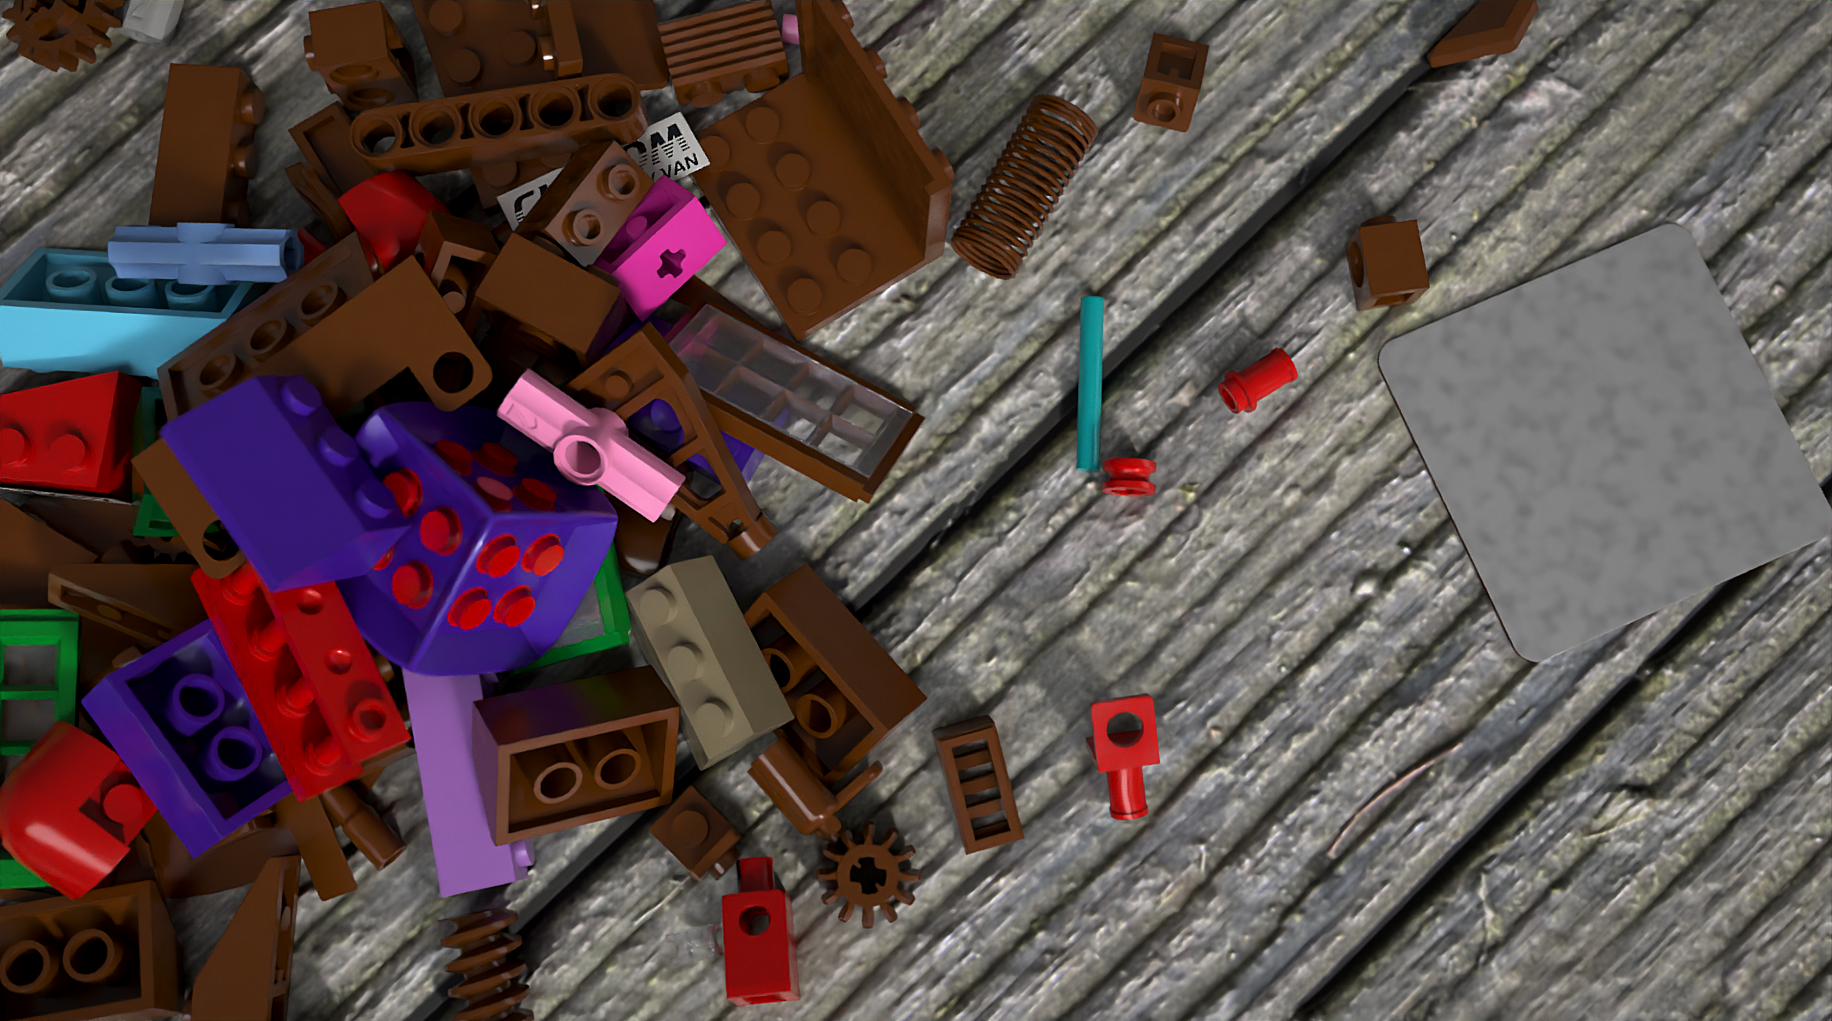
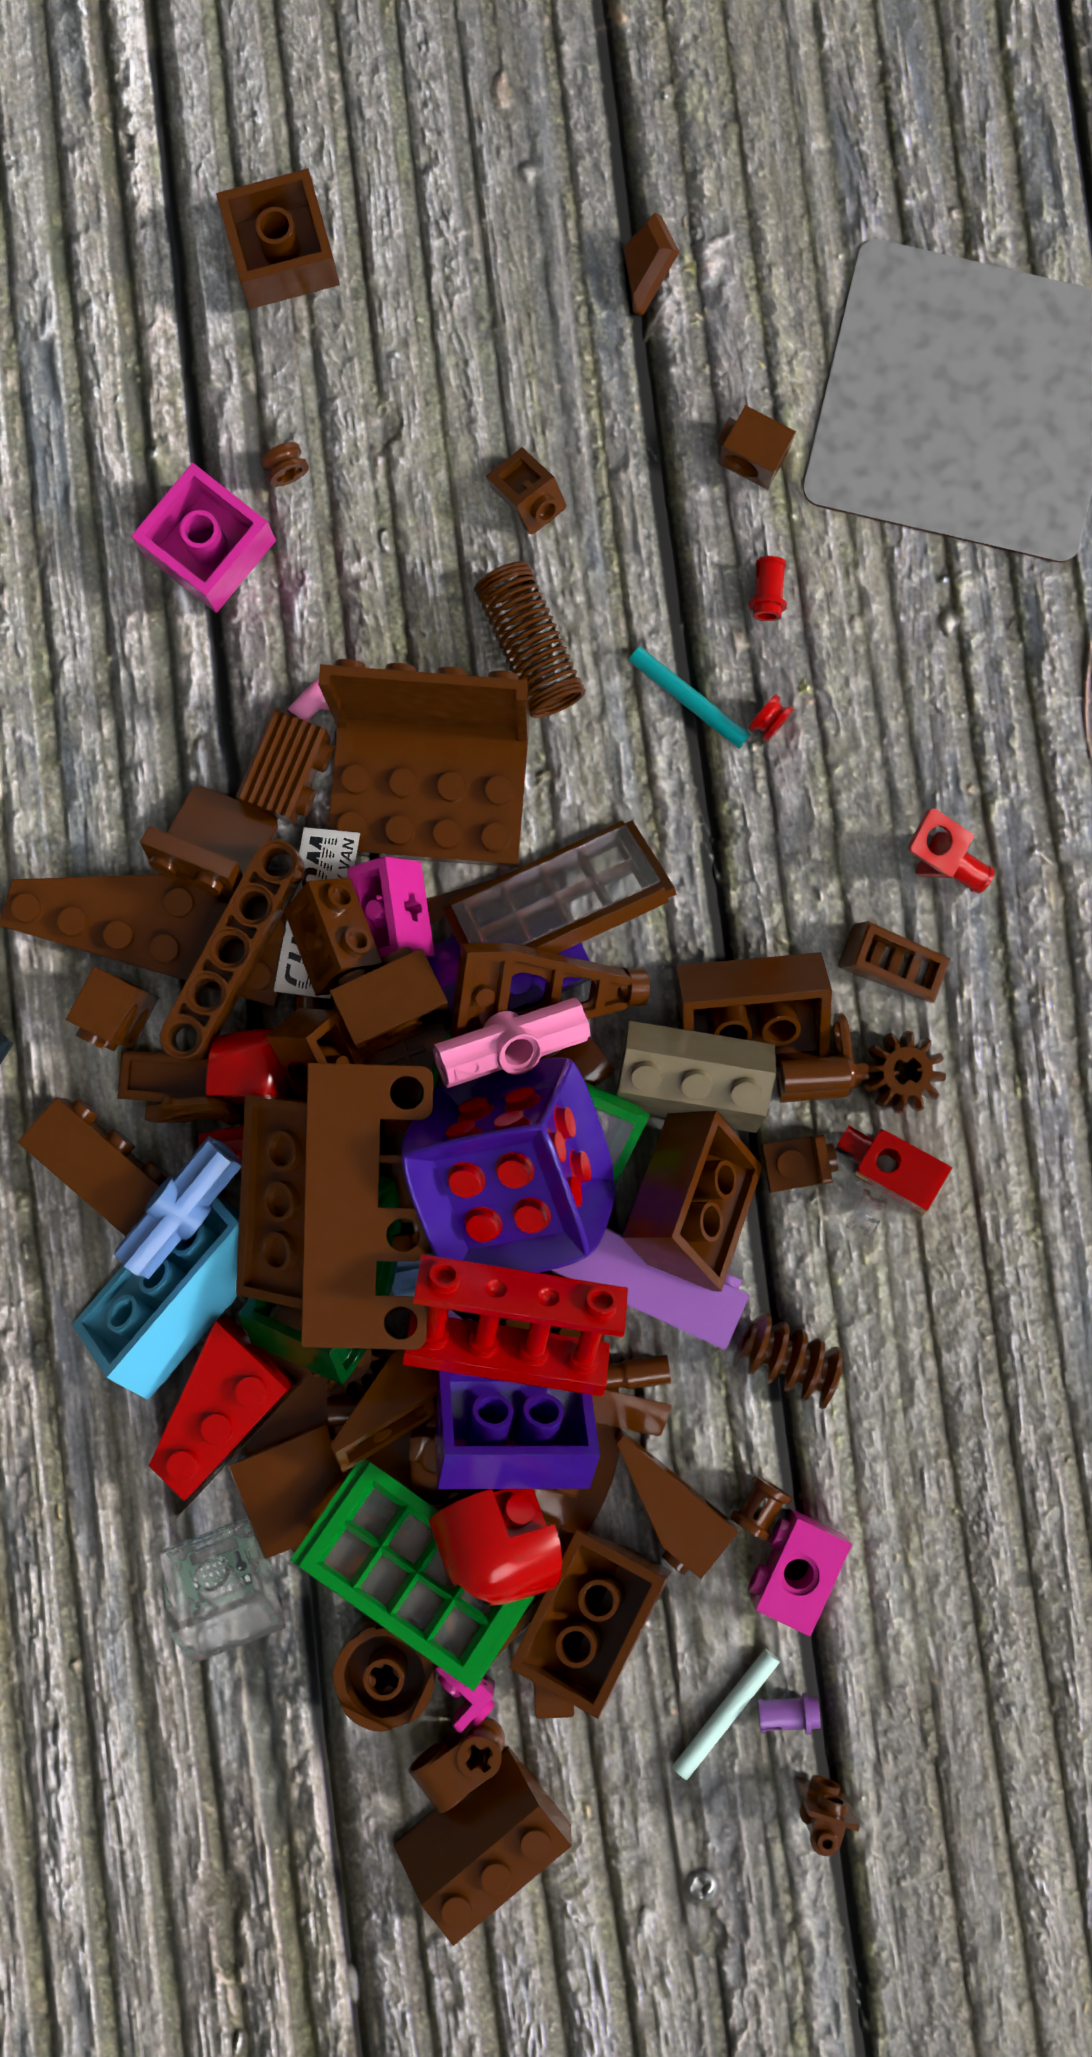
camera: 50 degrees left, 5 degrees up
dark purple slope [159,375,412,592] -> none

